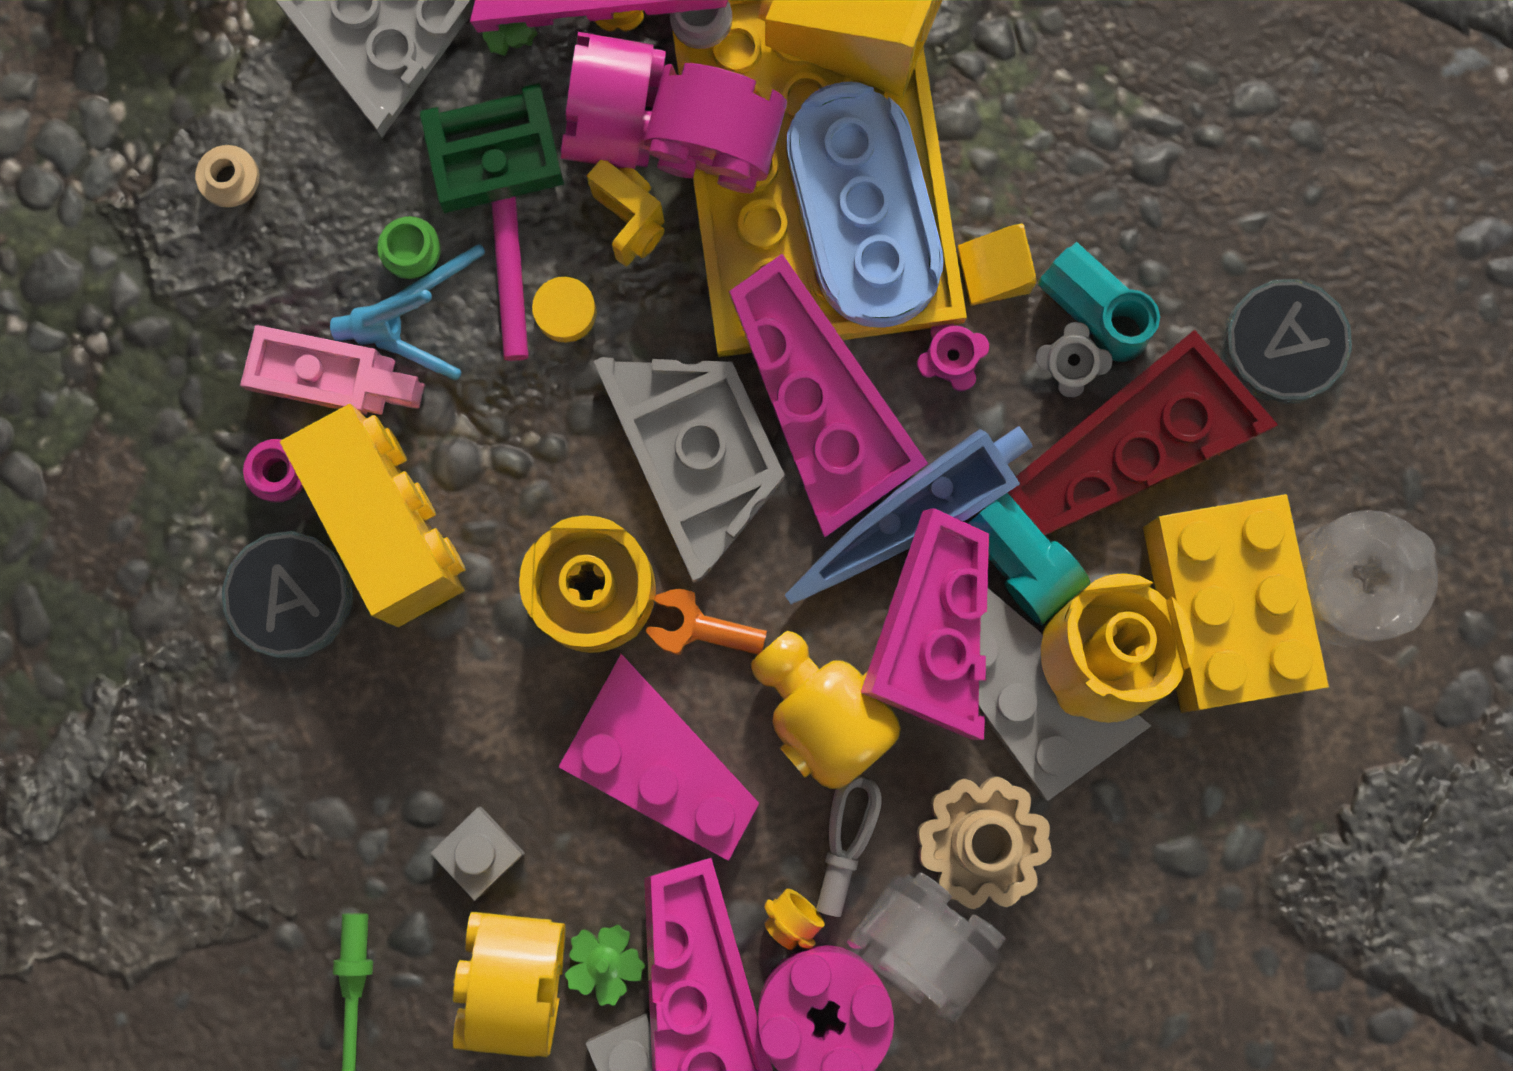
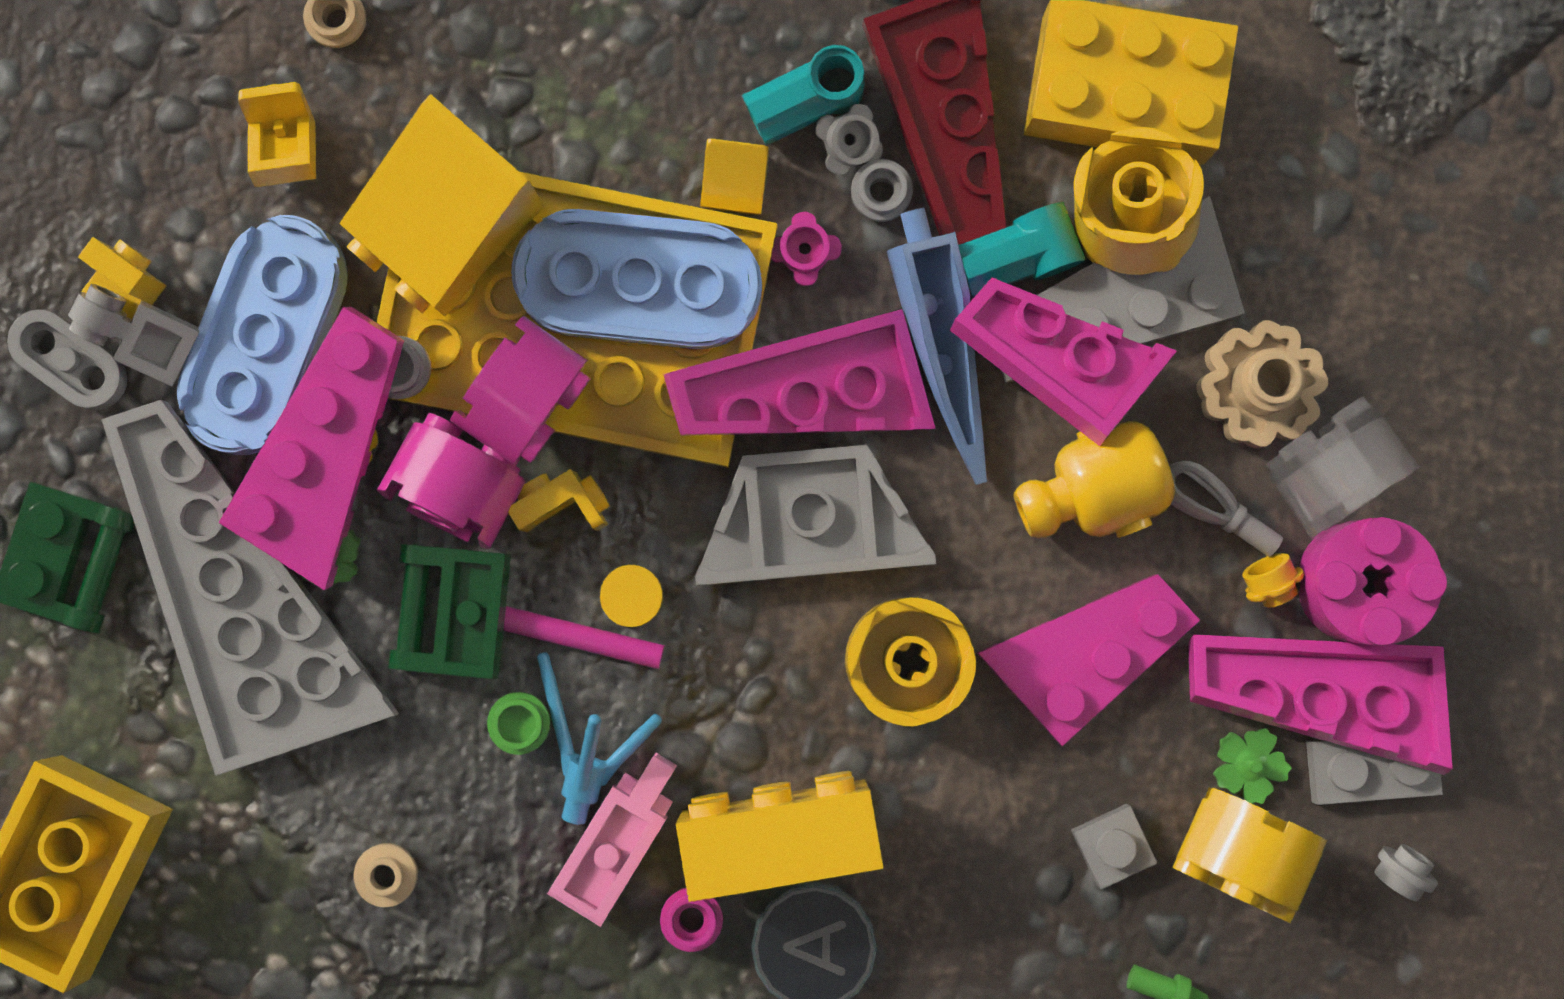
camera: 70 degrees left, 5 degrees up
orange bar [646,589,767,655] -> none
none -> light grey plate [851,159,913,222]

